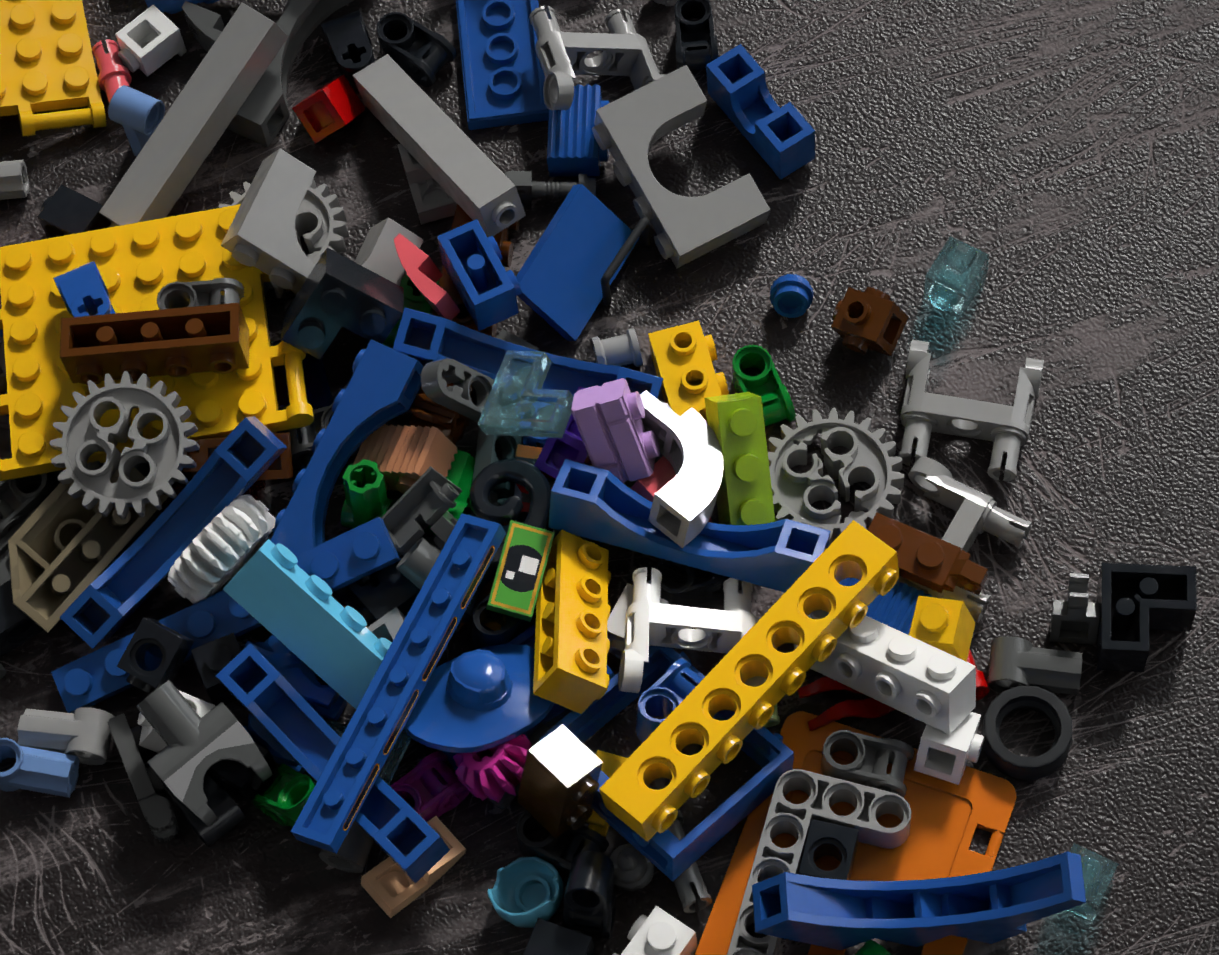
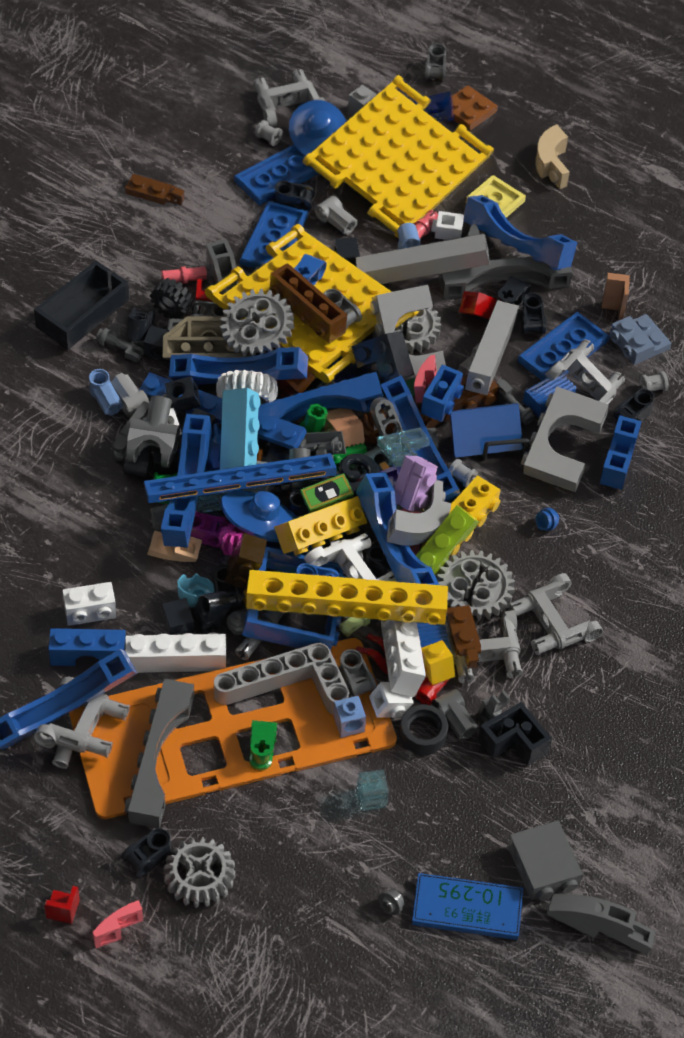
camera: 40 degrees right, 10 degrees down
green piece [732,345,796,427] -> none
blue arch [752,852,1086,950] -> none
black brick [799,819,859,880] -> none
reddish brown brick [831,287,908,356] -> none
clear light blue brick [924,236,989,316] -> none
none -> medium blue brick [334,695,366,738]

